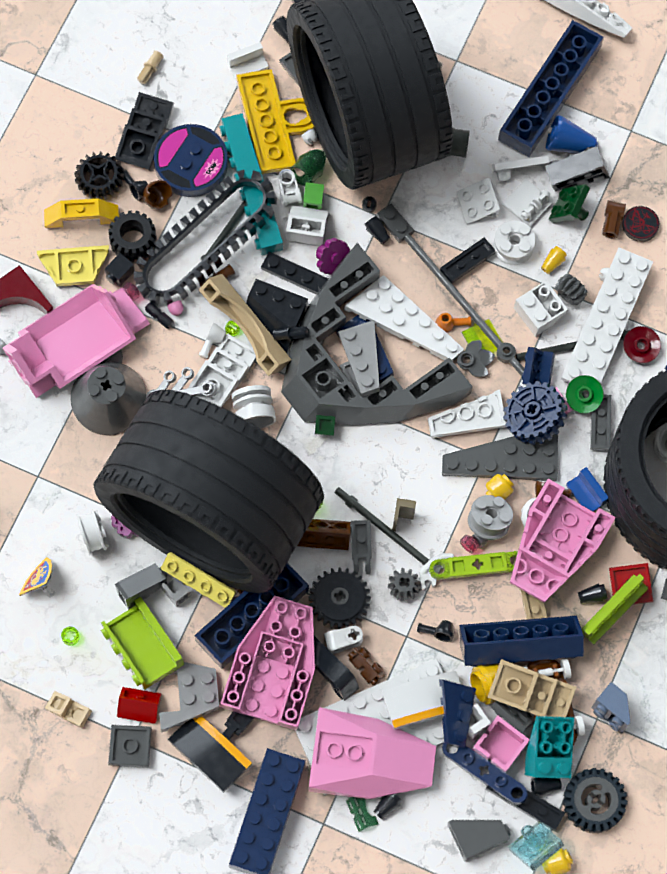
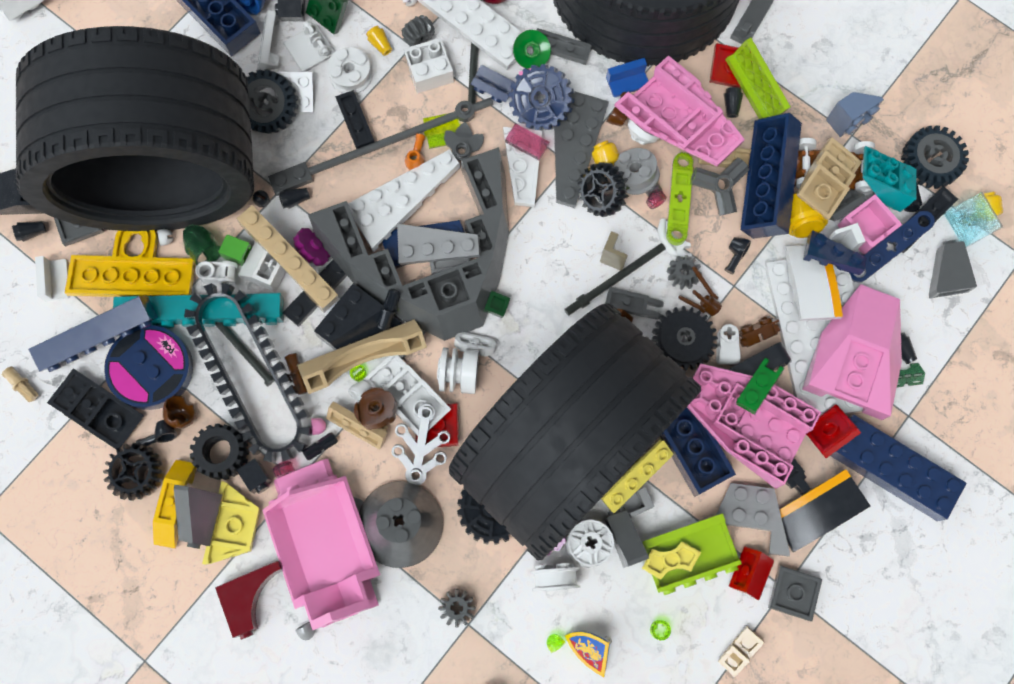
camera: 75 degrees left, 5 degrees up
none -> brick [28,295,158,373]
none -> dark grey slope [174,485,222,549]
none -> tan arch [236,205,339,313]
none -> wheel [246,69,298,134]
none -> tan hinge [326,401,388,450]
none -> reddish brown plate [354,388,397,430]
none -> dark grey gear [438,589,476,628]
none -> white plate [454,332,496,357]
none -> clear pink tile [505,123,550,161]
none -> clear neon green hinge [546,634,566,653]
none -> white wheel [566,520,614,568]
none -> black gear [577,162,630,217]
none -> light yellow tile [642,542,701,580]
none -> reddish brown plant [678,266,722,316]
none -> dark grey piece [690,157,749,216]
none -> green hinge [736,358,785,415]
none -> red plate [806,404,861,458]

